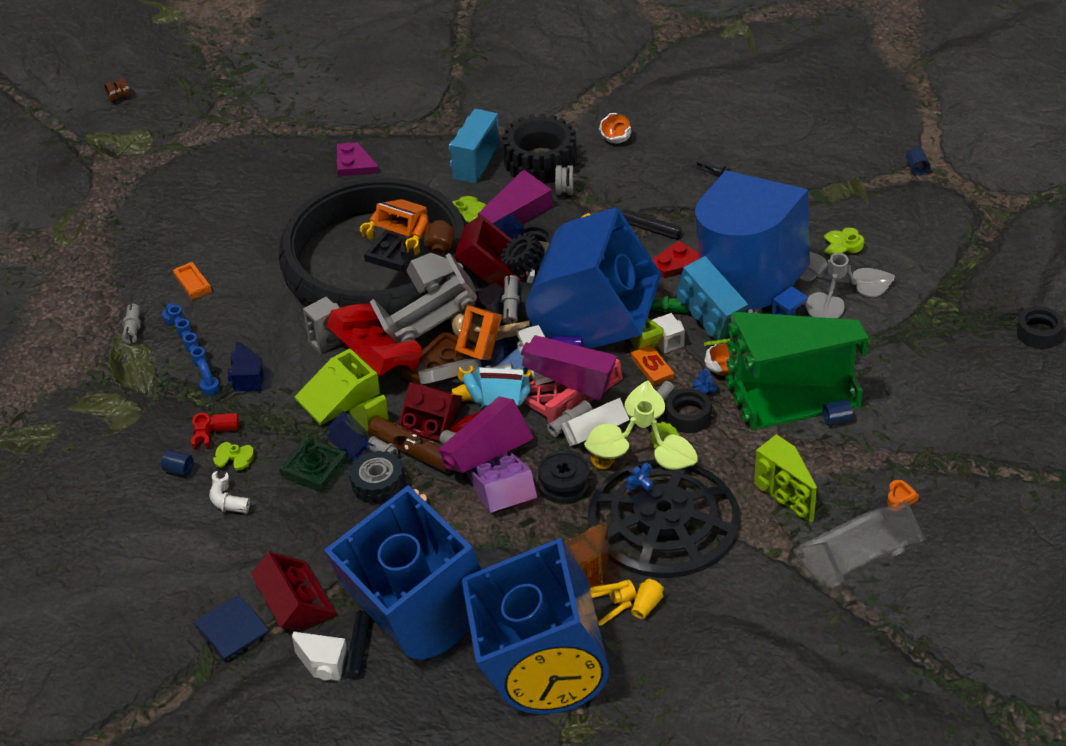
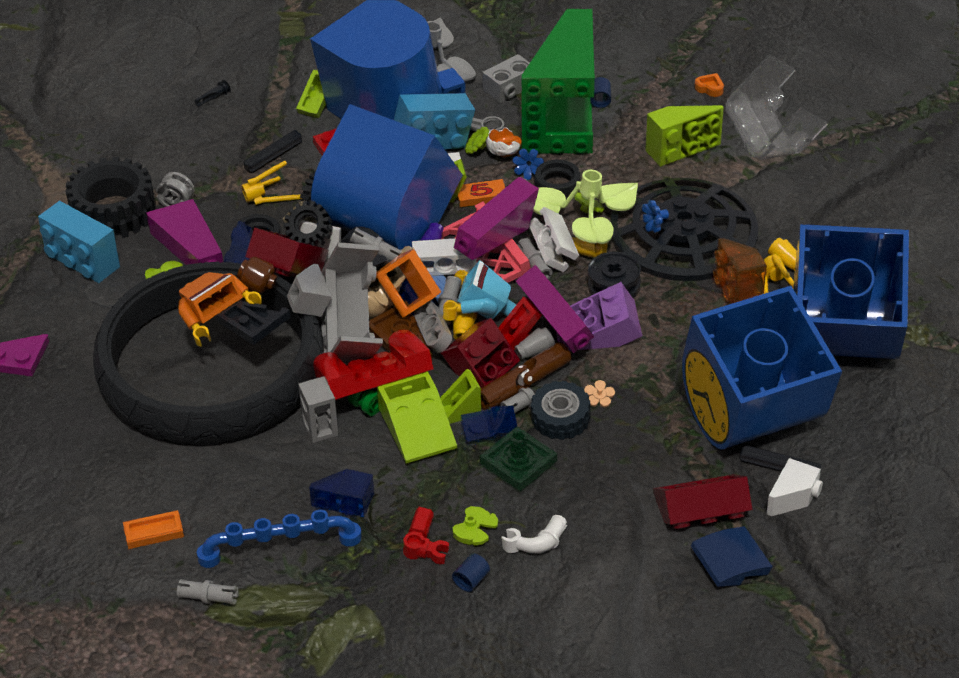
camera: 75 degrees left, 0 degrees up
orange hair [600,113,631,144] -> none

